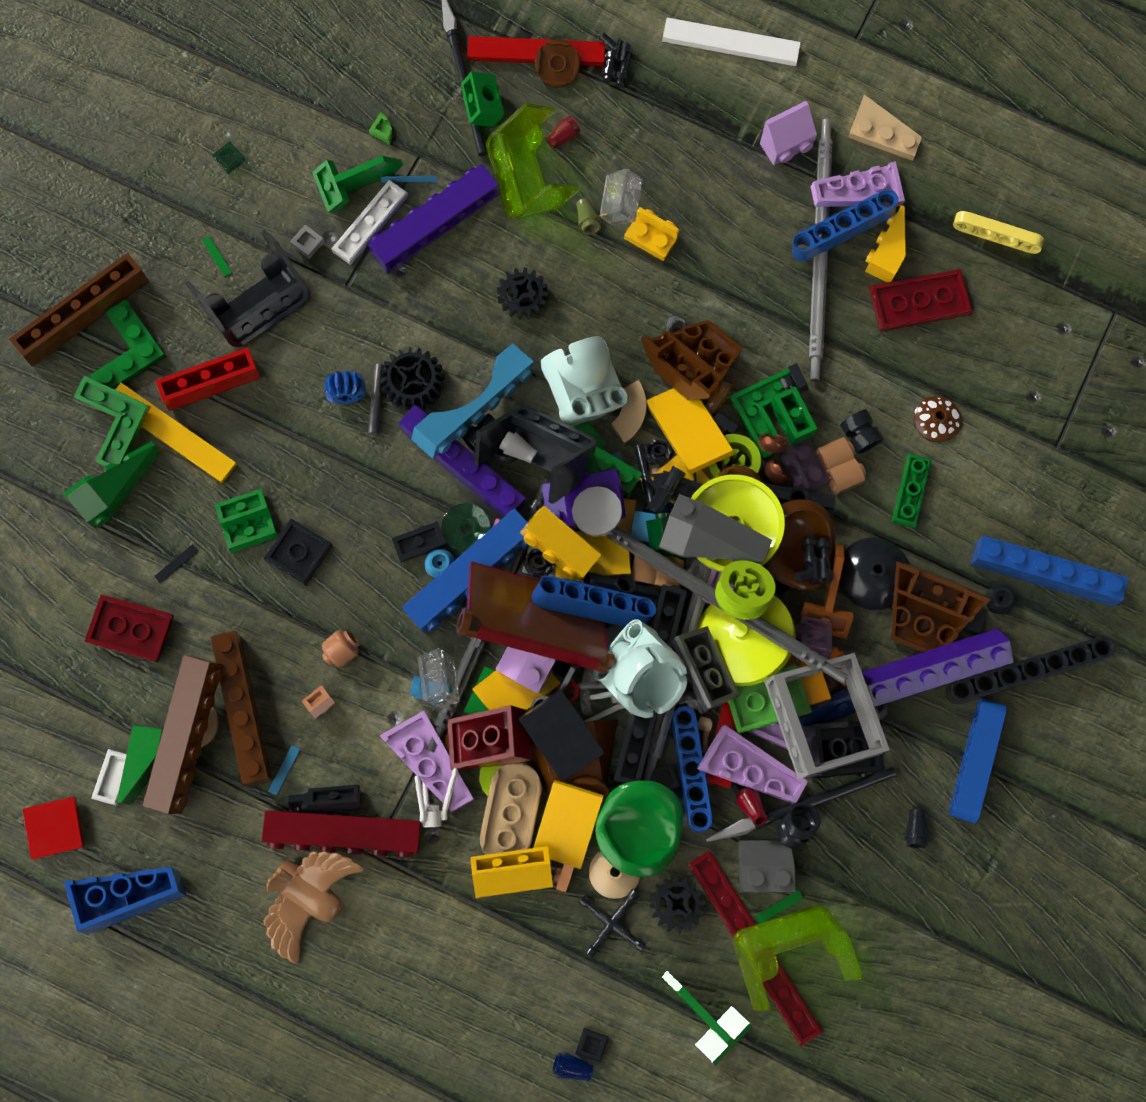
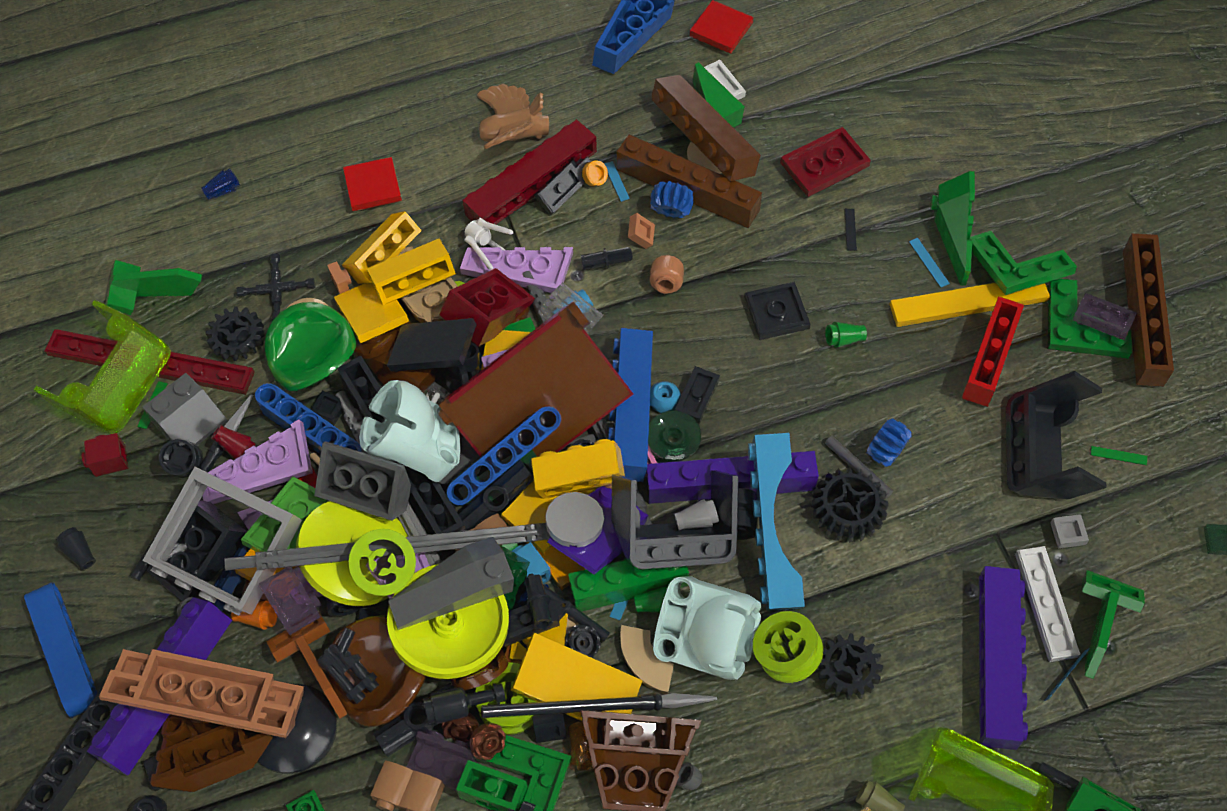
camera: 140 degrees right, 15 degrees down
green slope [215,488,278,553] -> none
bright green tile [369,112,393,145] -> none
black tile [575,1028,609,1063] -> none
none -> dark red brick [81,433,128,477]
none -> nougat slope [99,649,304,738]
none -> red tile [343,157,402,211]
none -> yellow brick [367,239,456,305]
none -> black piece [423,683,506,724]
none -> black piece [481,693,717,718]
none -> black axle [581,247,633,271]
none -> light orange tile [582,161,608,187]
none -> blue gear [650,181,693,218]
none -> lime wheel [753,611,823,683]
none -> green cone [825,322,867,348]
none -> dark azure sticker [909,238,950,287]
none -> clear purple bracket [1073,293,1137,340]

